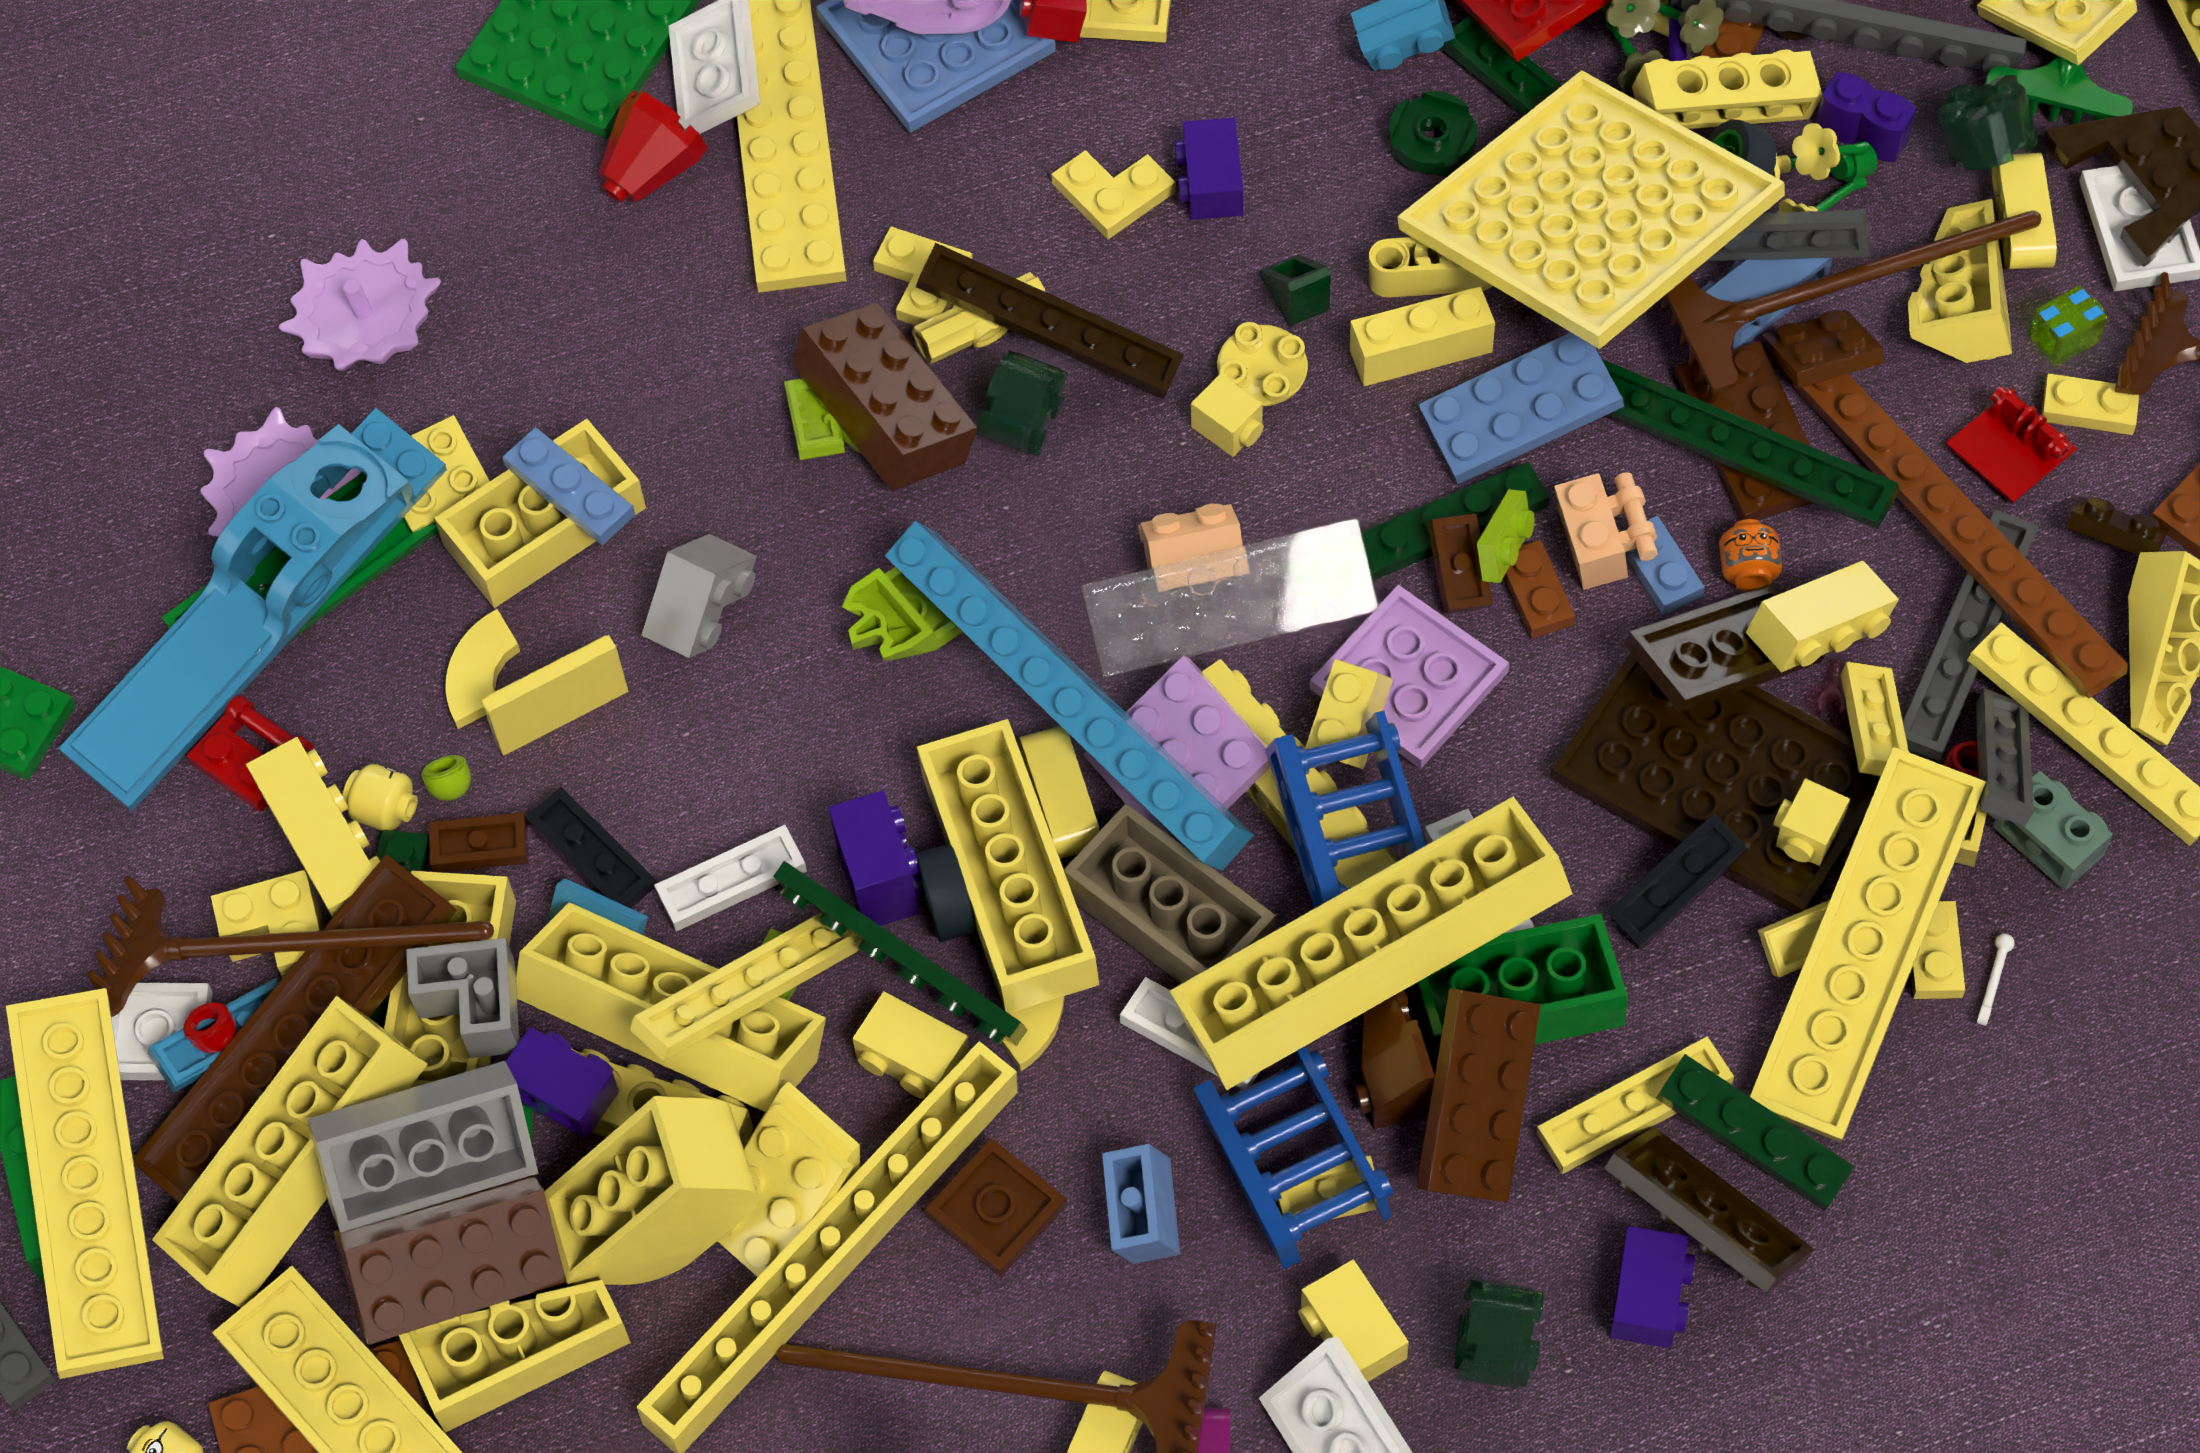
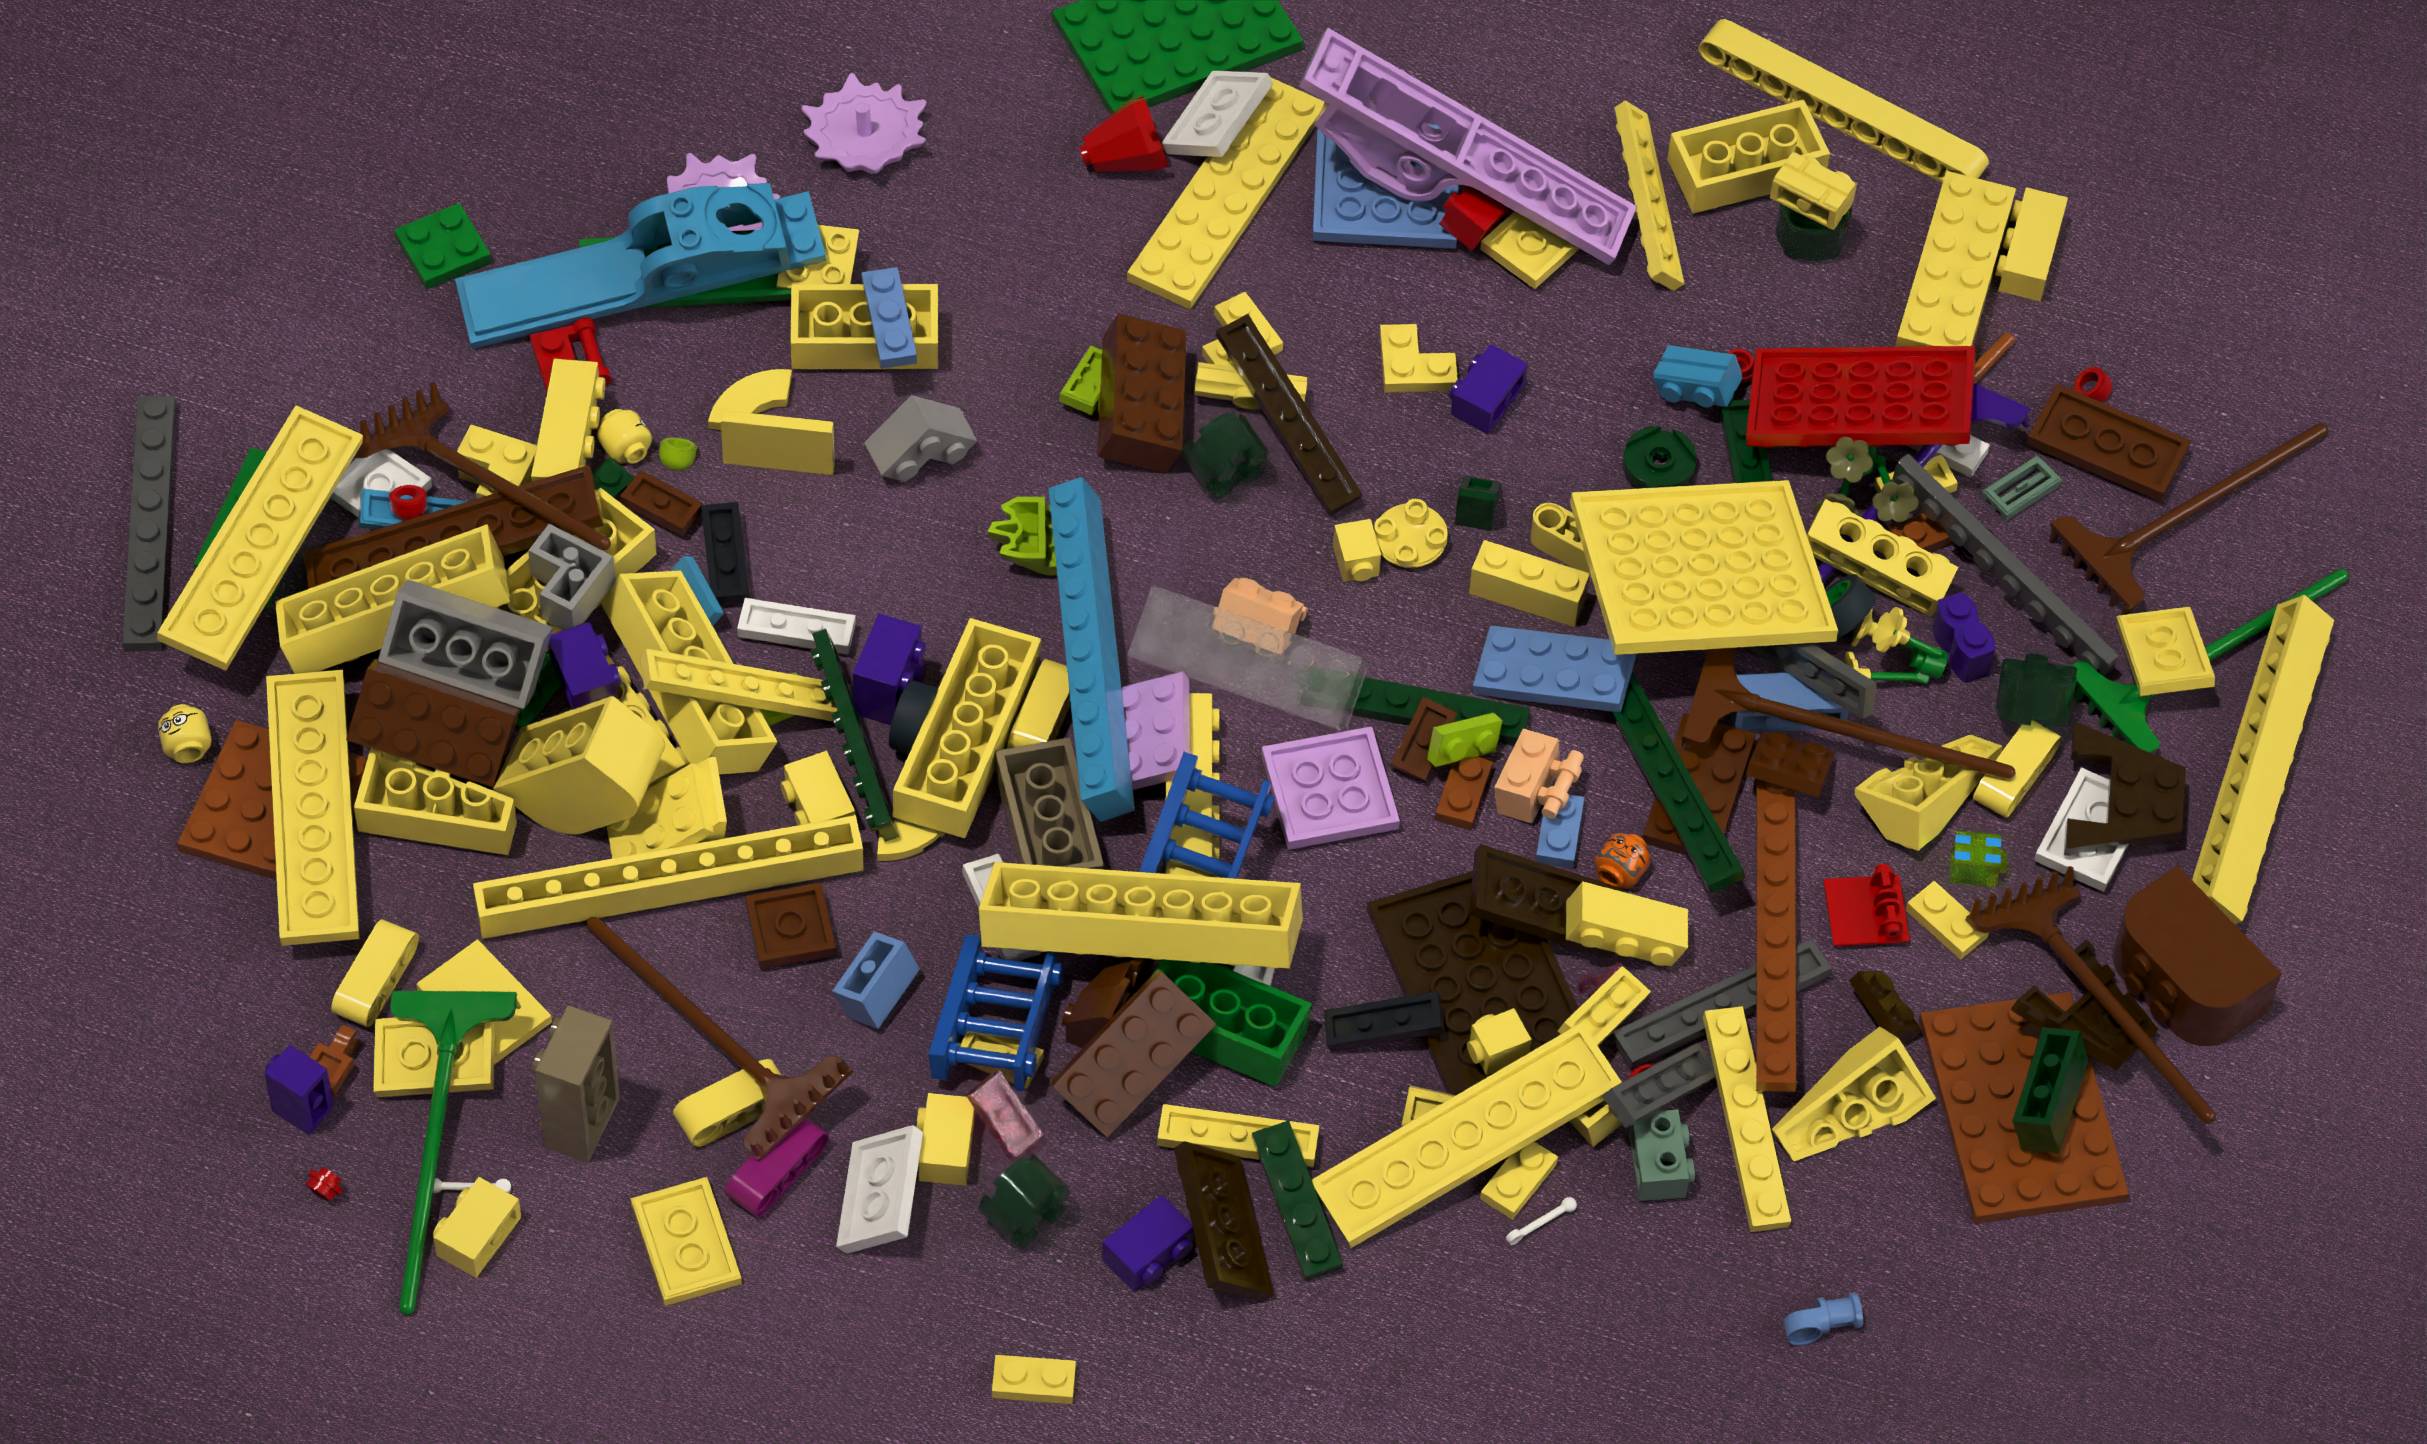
camera: 30 degrees right, 5 degrees down
light yellow brick [1305,659,1393,769] -> none
none -> clear pink plate [966,1071,1043,1159]

